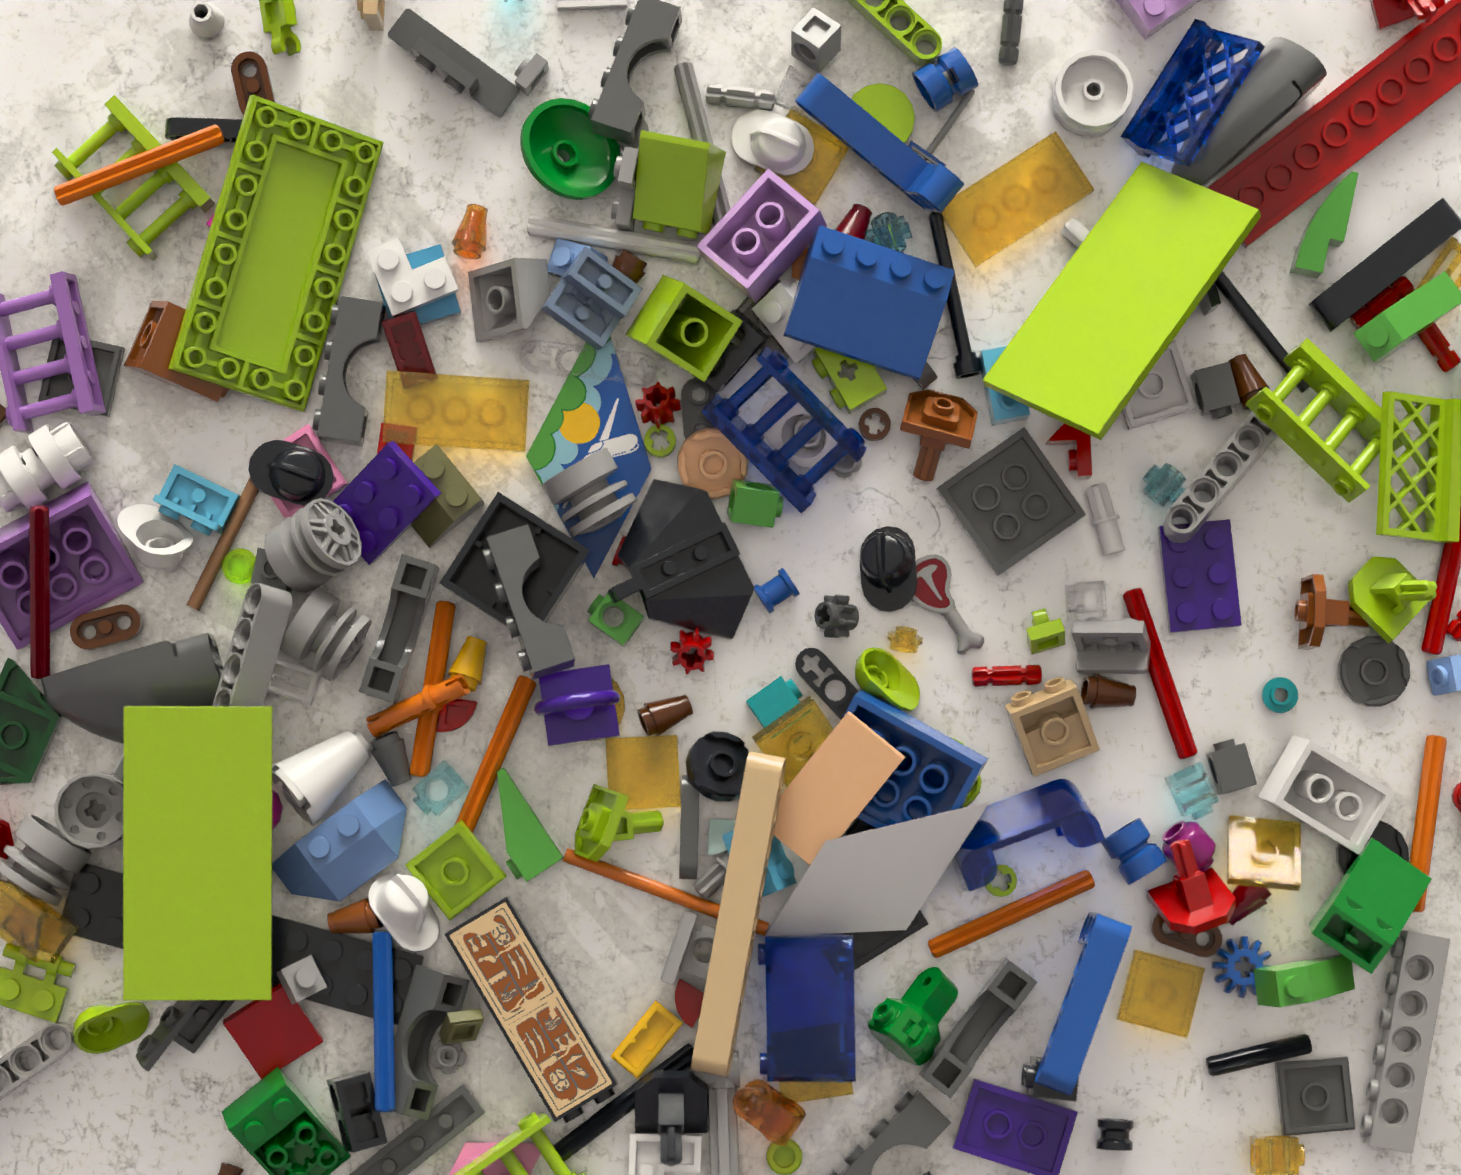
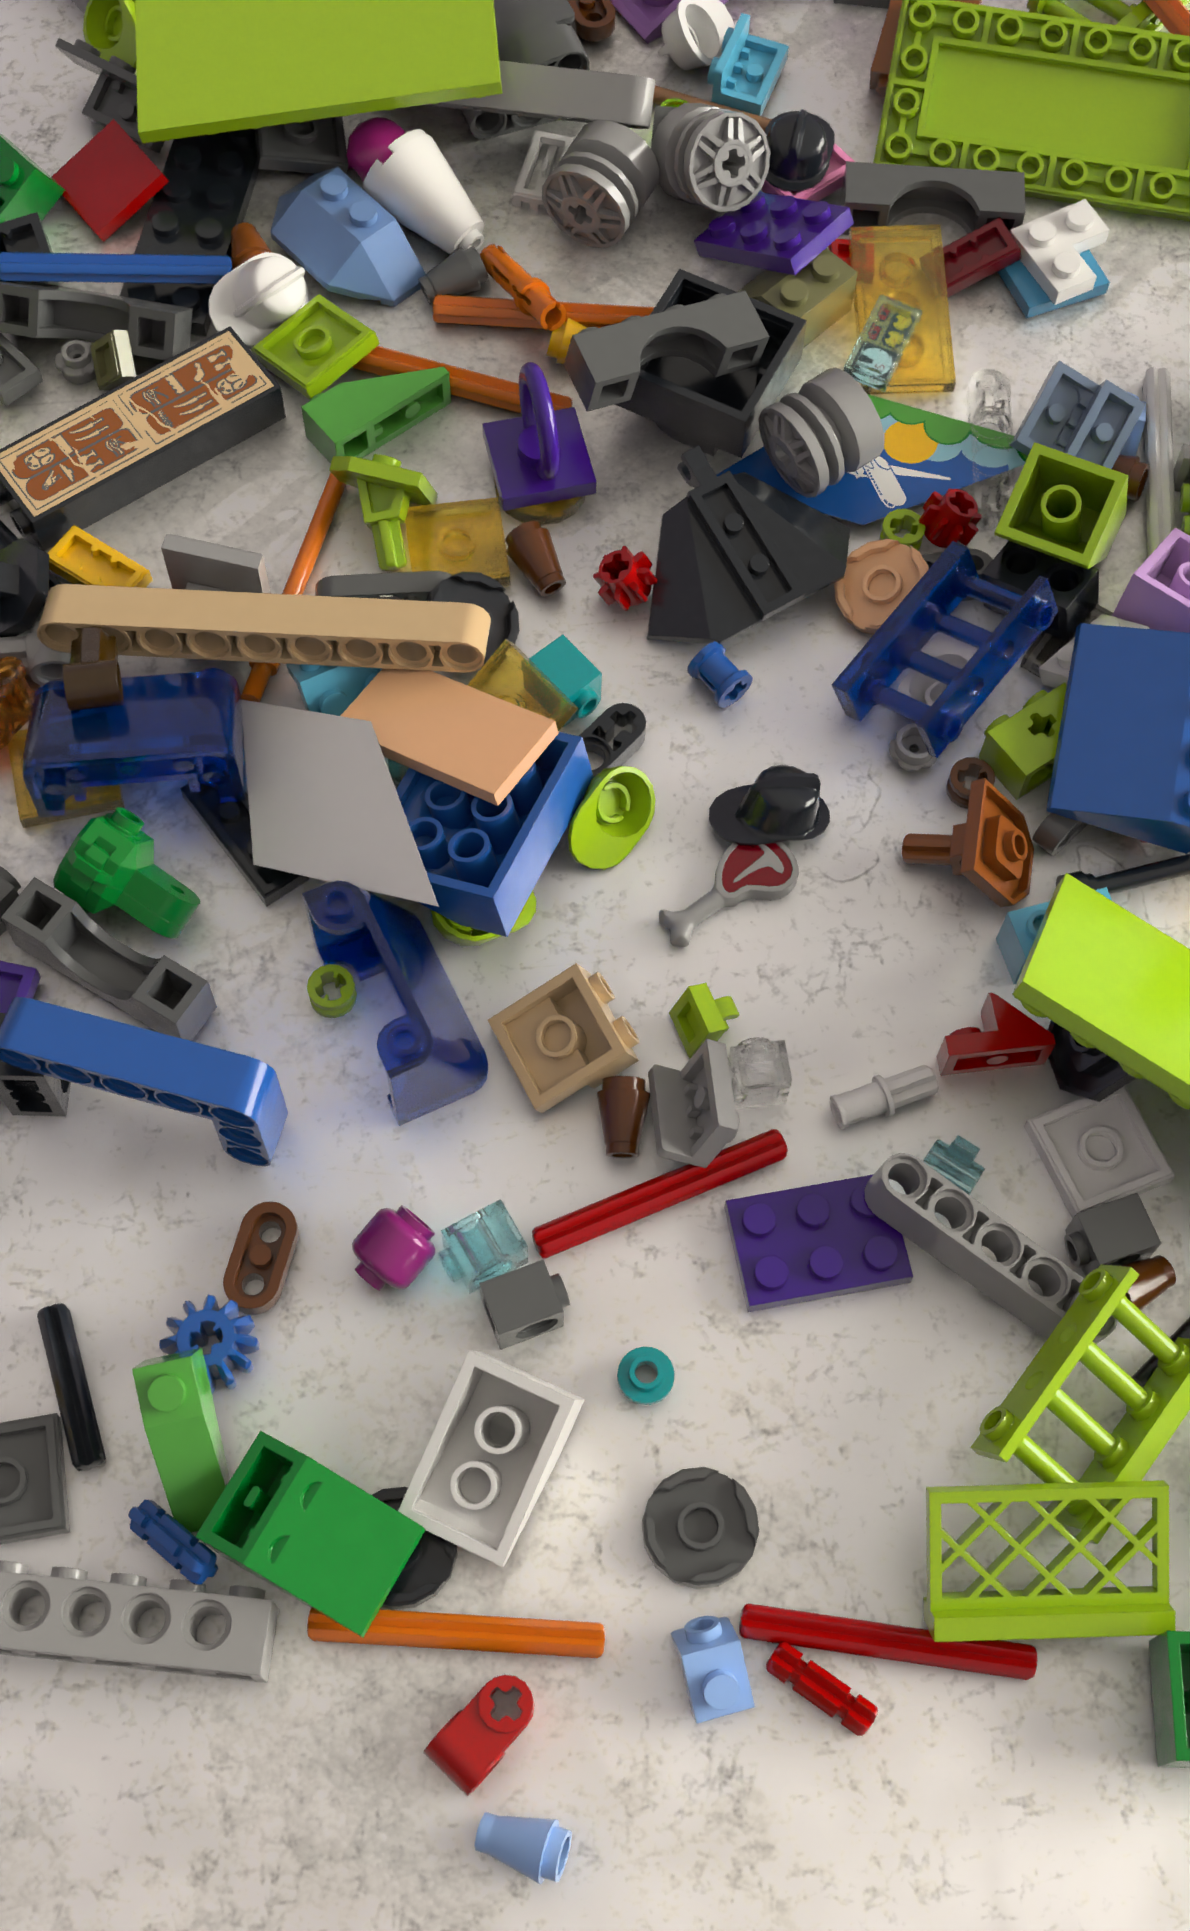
camera: 85 degrees right, 20 degrees down
light grey plate [276,955,327,1005] -> none
dark grey arch [359,554,440,704] -> none
clear light blue brick [412,760,470,816] -> none
red tile [436,699,478,733] -> none
clear orange cone [452,204,488,260] -> none
light grey slope [468,258,551,342] -> none
bright green brick [587,593,645,647] -> none
bright green brick [727,479,783,528] -> none
dark grey gear [814,594,859,638] -> none
clear yellow plate [887,626,923,653] -> none
orange axle [928,870,1095,958] -> none
dark grey plate [936,427,1086,576] -> none
red axle [971,665,1042,686] -> none
blue wheel [1101,818,1167,885] -> none
clear yellow tile [1116,949,1205,1038] -> none
red piece [1147,839,1236,935] -> none
clear yellow tile [1227,815,1301,891] -> none
dark red cone [1229,873,1272,926] -> none
dark orange piece [1294,574,1369,650] -> none
lime piece [1347,556,1437,644] -> none
none -> dark brown piece [63,627,124,711]
none -> blue axle [128,1500,218,1585]
none -> clear light blue tile [843,294,923,393]

